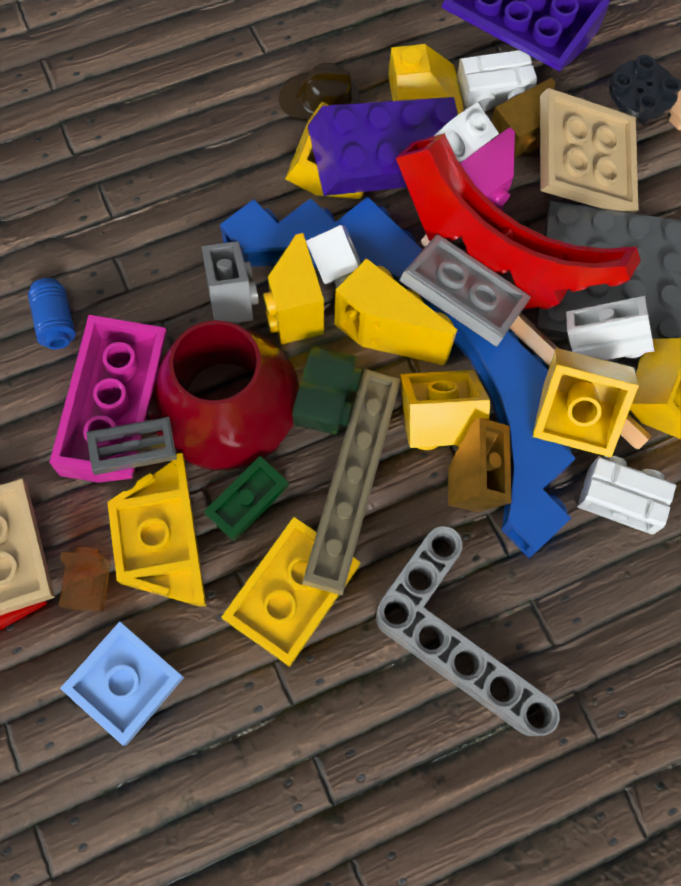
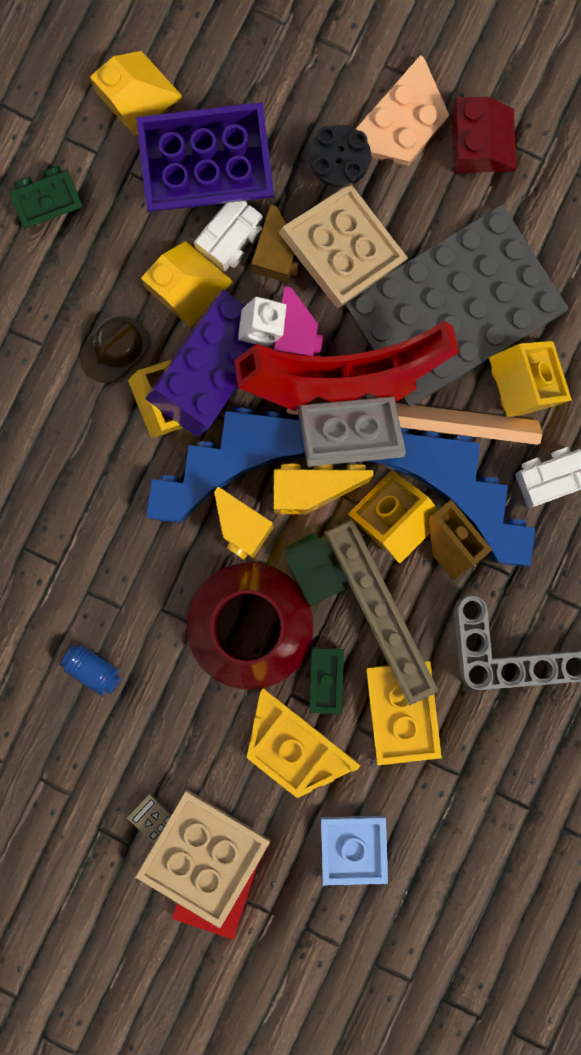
camera: 35 degrees left, 15 degrees up
dark pink slope [49,315,167,483] -> none
clear orange bracket [59,547,111,612] -> none
dark grey tile [86,417,177,475] -> none
light grey brick [201,241,258,325] -> none
white brick [306,225,361,288] -> none
yellow slope [533,348,639,457] -> none
white brick [566,296,654,360] -> none

